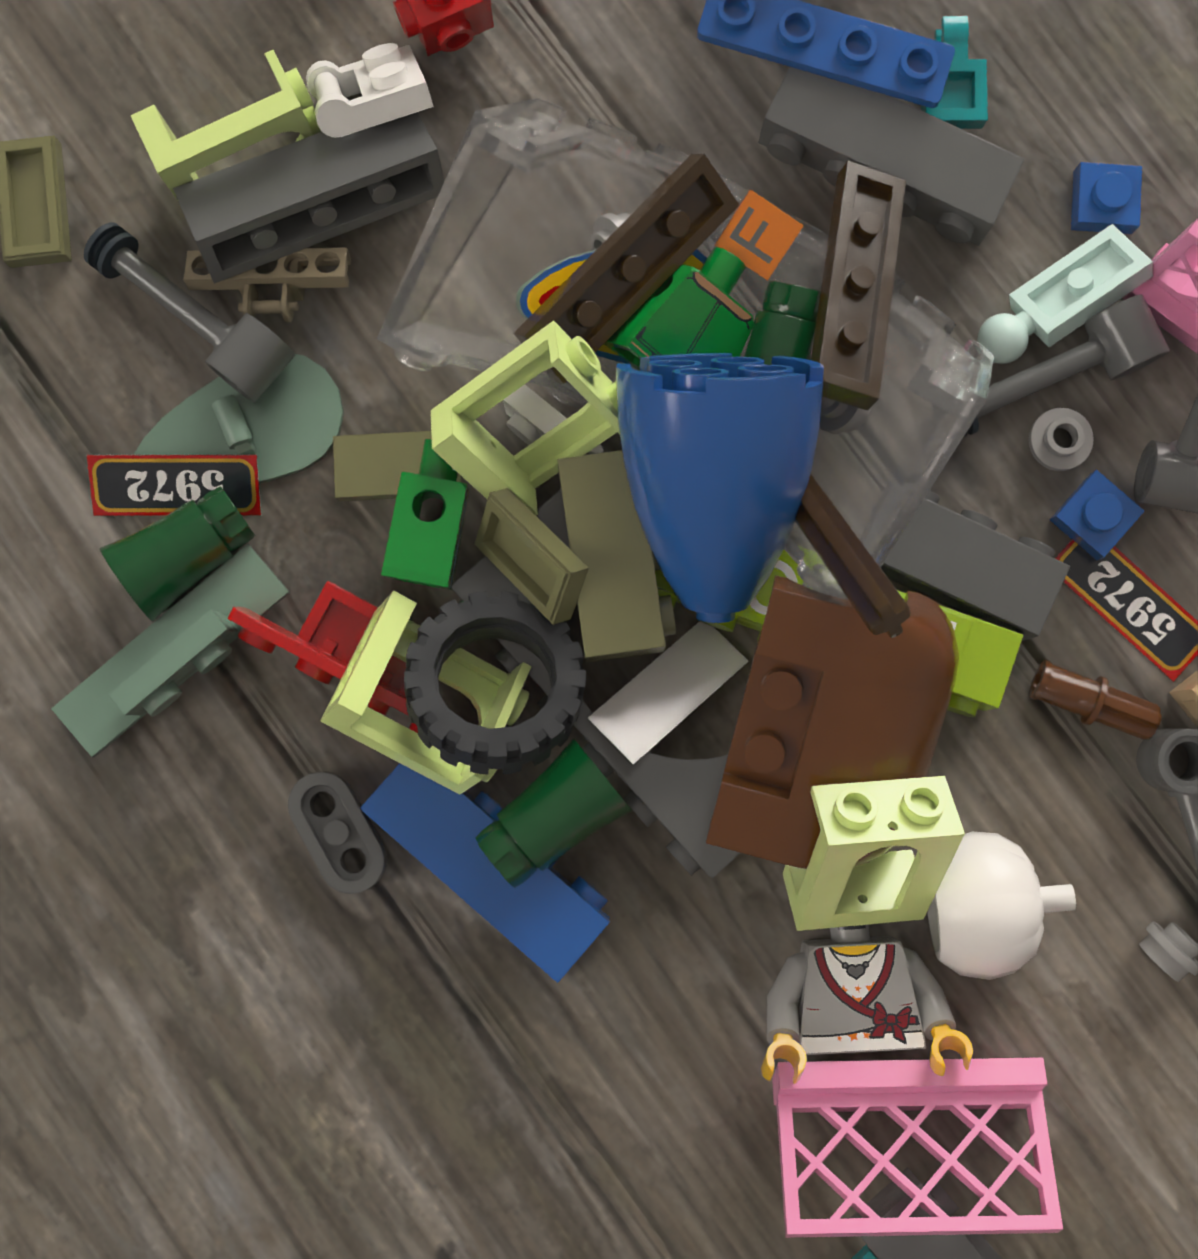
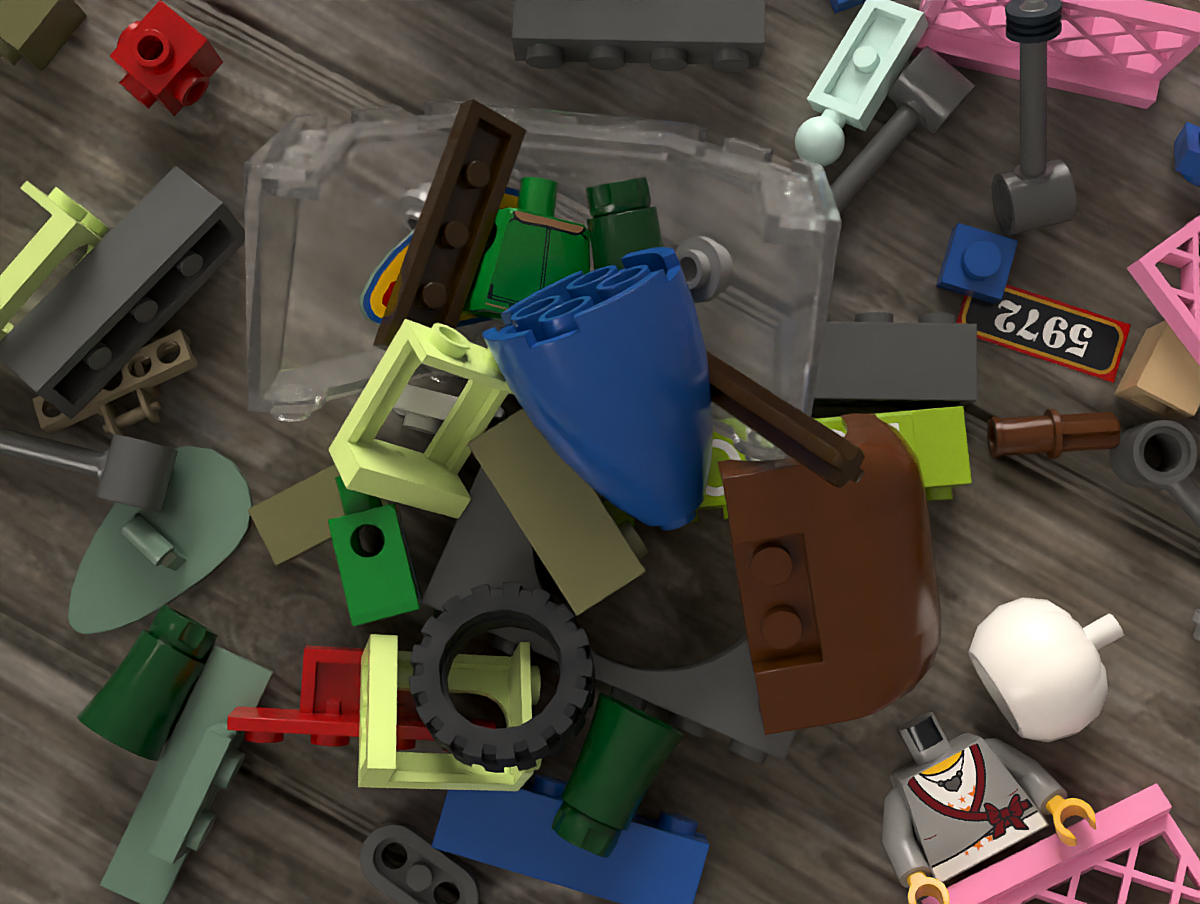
camera: 25 degrees left, 0 degrees up
sticker [87,455,261,516] -> none
white plate [306,43,434,138] -> none
olive tile [475,488,589,625] -> none
white sticker [588,621,749,765] -> none
orange tile [714,189,804,281] -> none
yellowish green panel [783,776,965,931] -> none
dark brown plate [811,160,906,411] -> none
light grey plate [1028,408,1094,471] -> none

